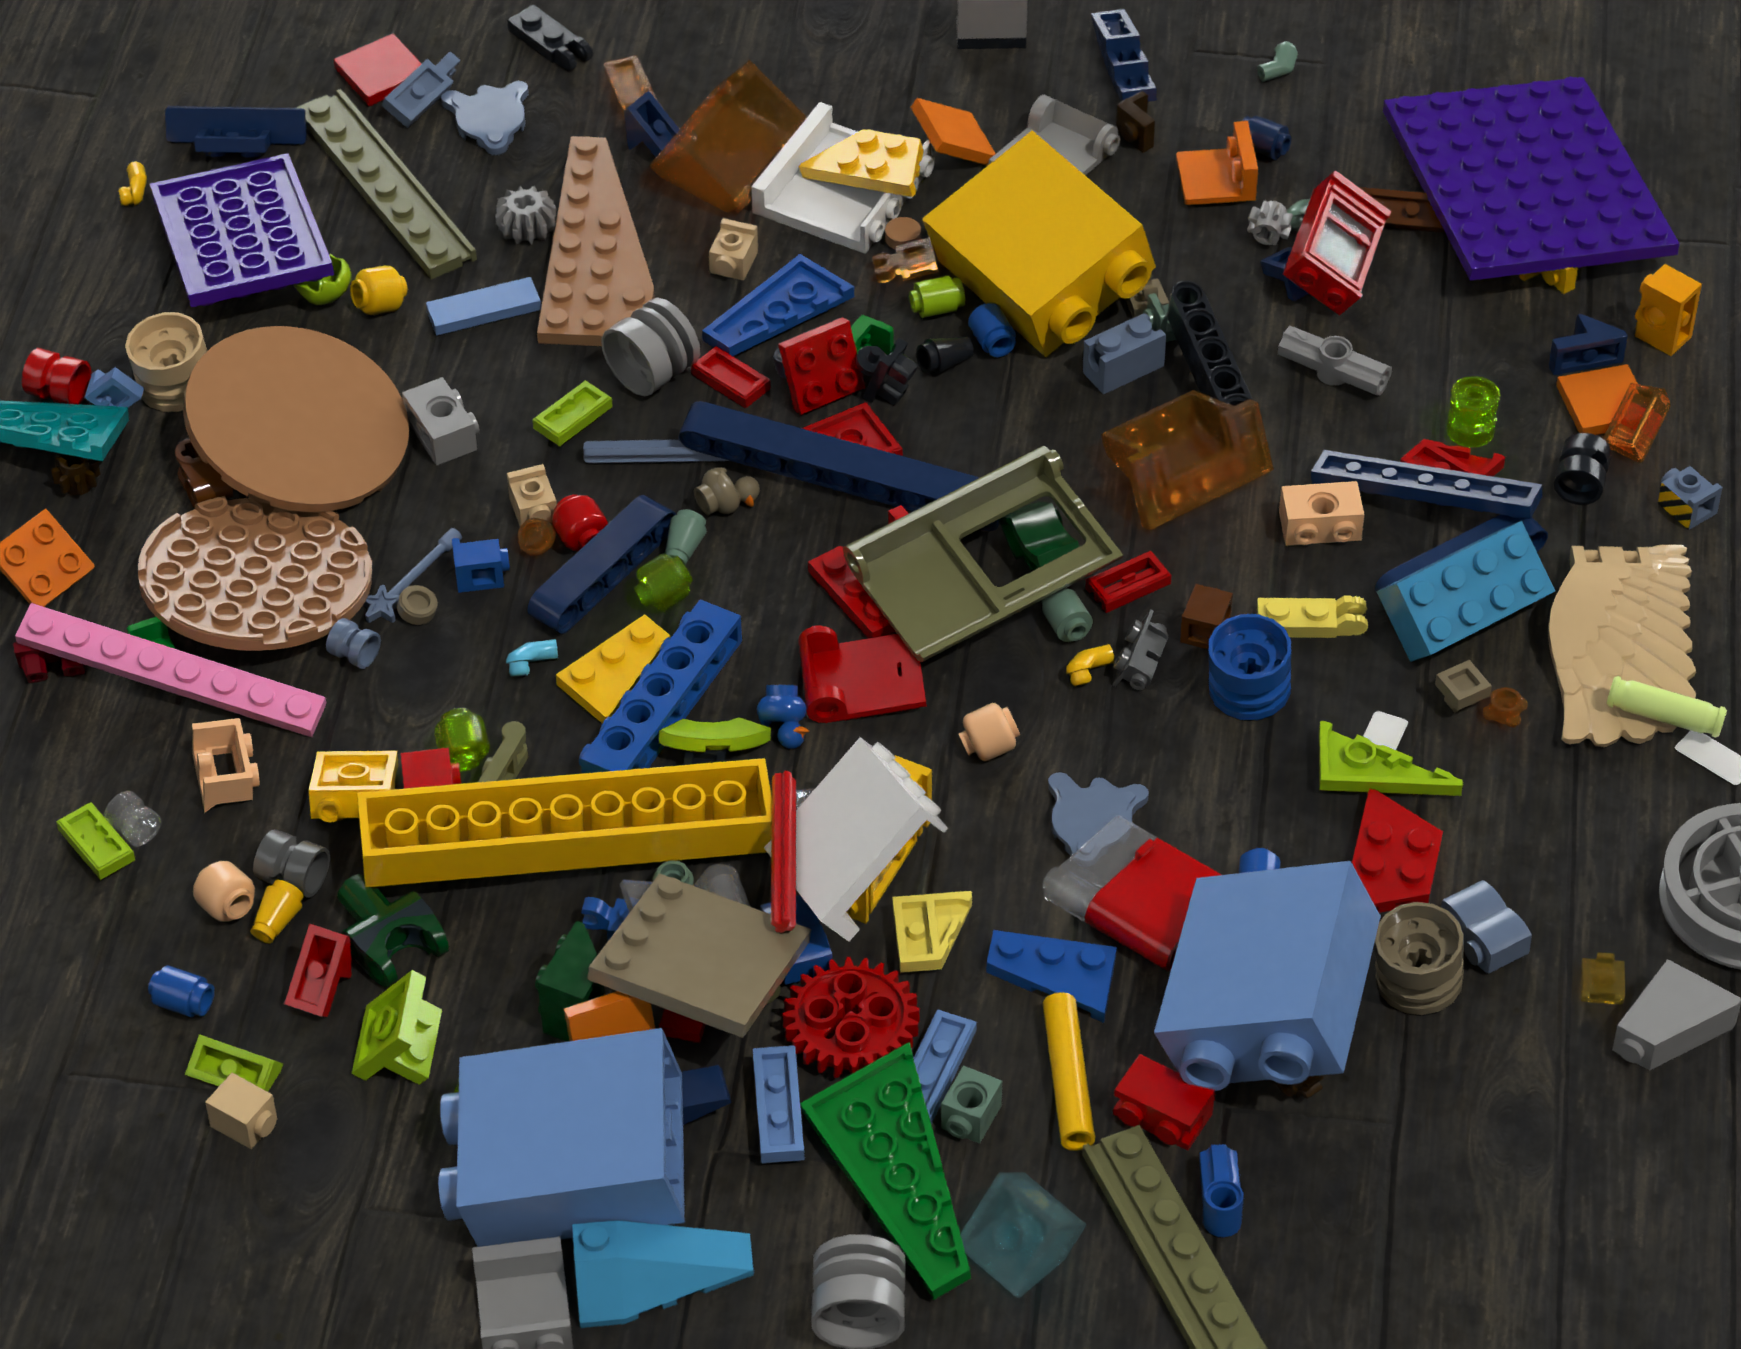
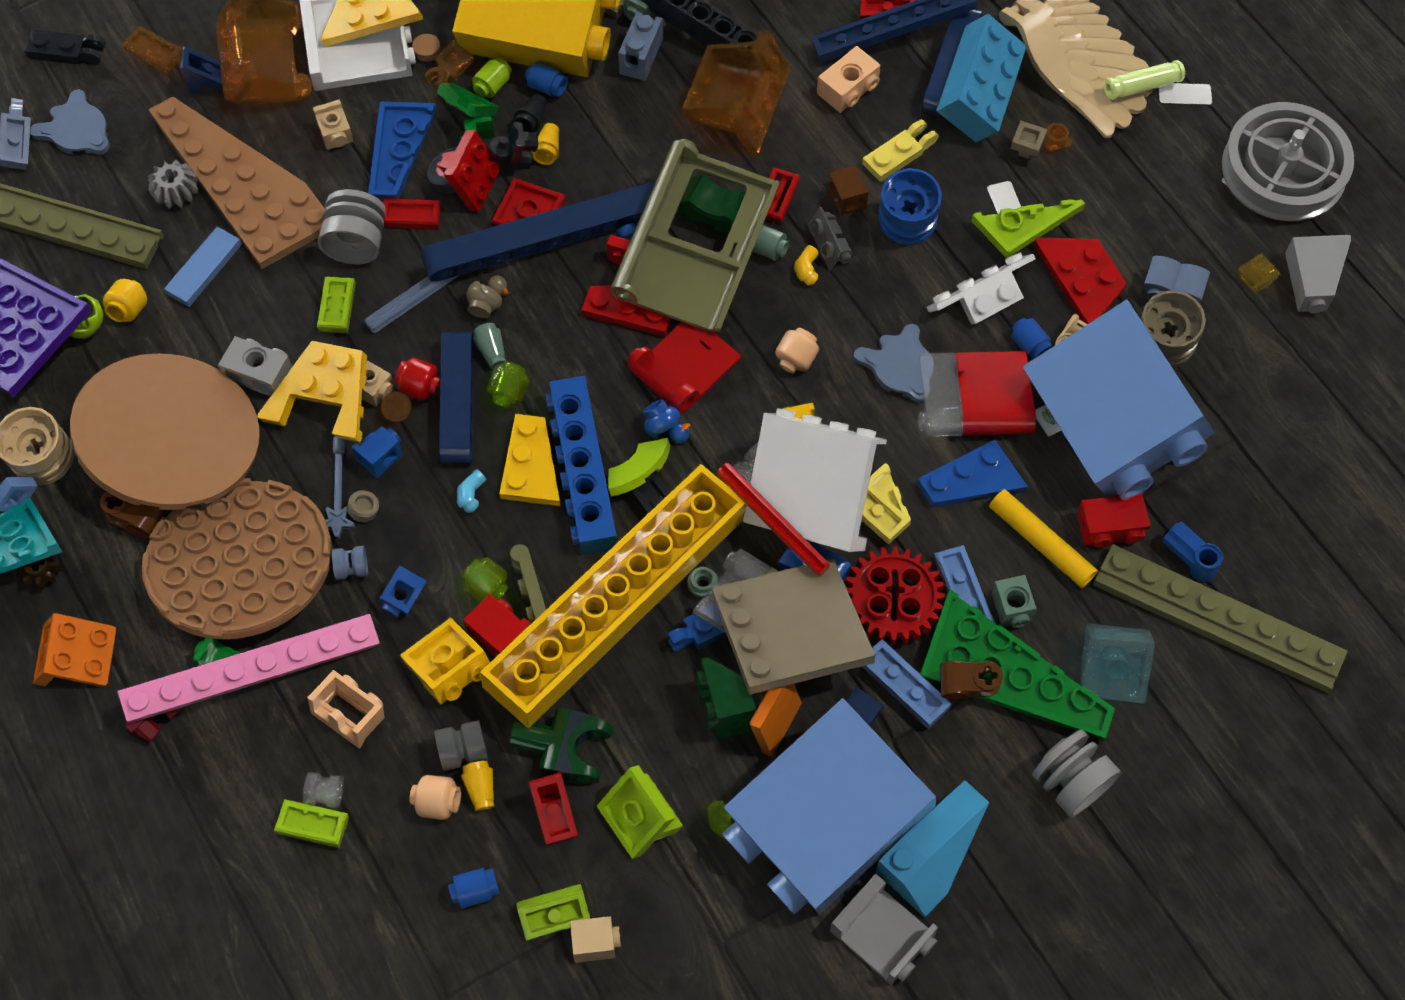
camera: 40 degrees left, 15 degrees up
none -> yellow wing [257,341,367,443]
none -> blue brick [379,565,427,618]
none -> green wing [437,83,499,117]
none -> yellow cone [532,123,559,165]
none -> white bracket [927,252,1035,325]
none -> reddish brown piece [940,661,1003,699]

